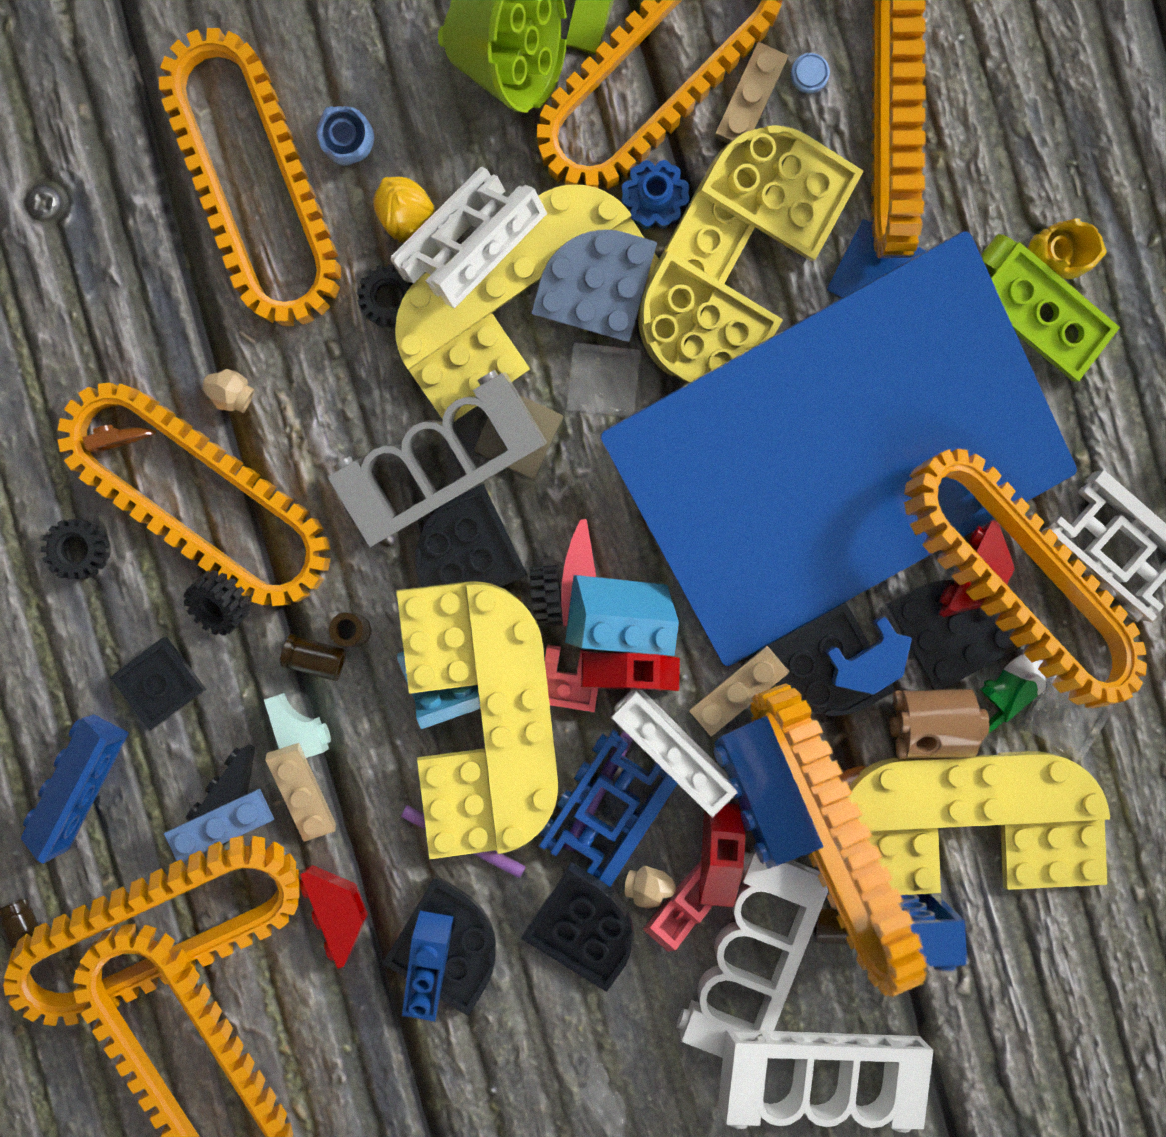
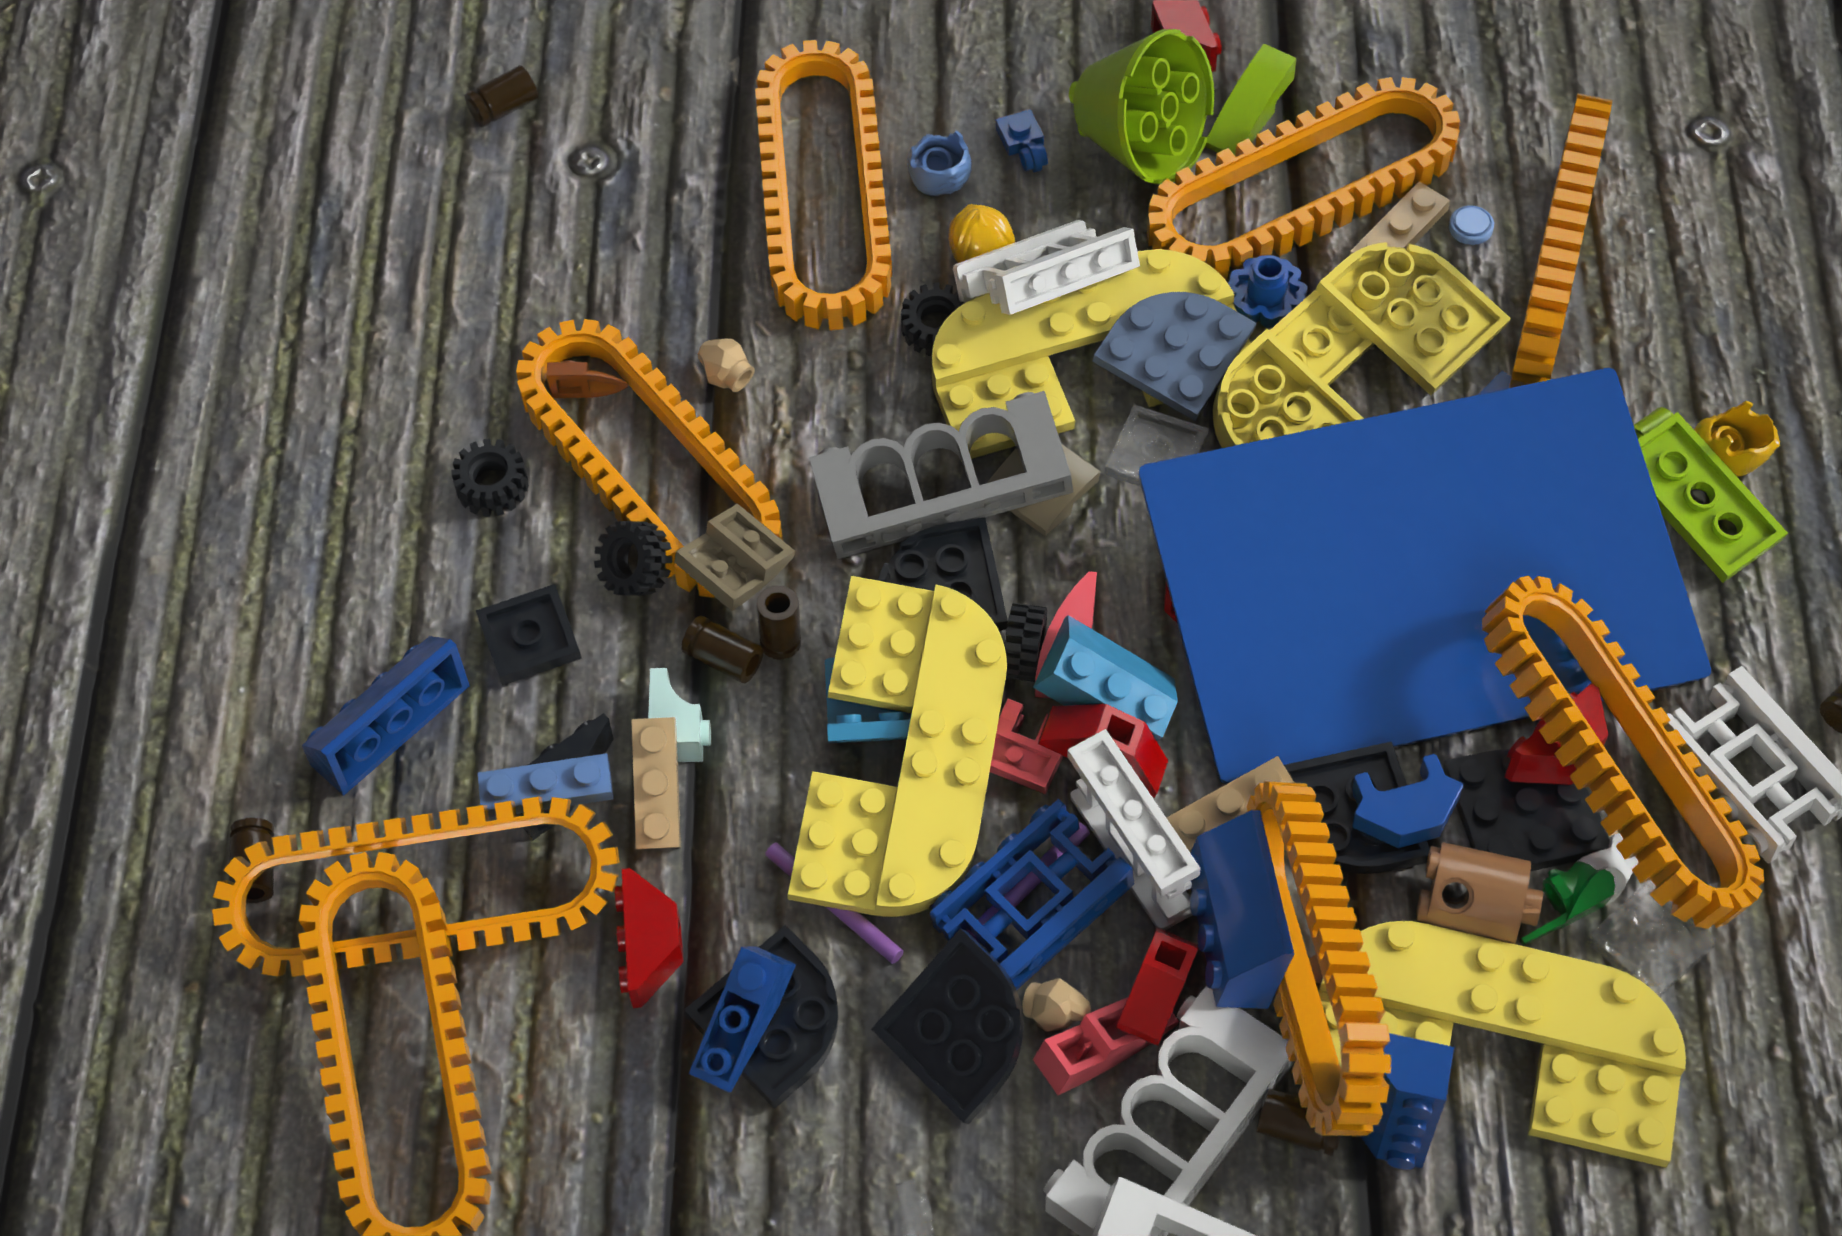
camera: 20 degrees right, 30 degrees down
none -> dark tan slope [674,503,795,611]
none -> blue plate [996,109,1048,173]

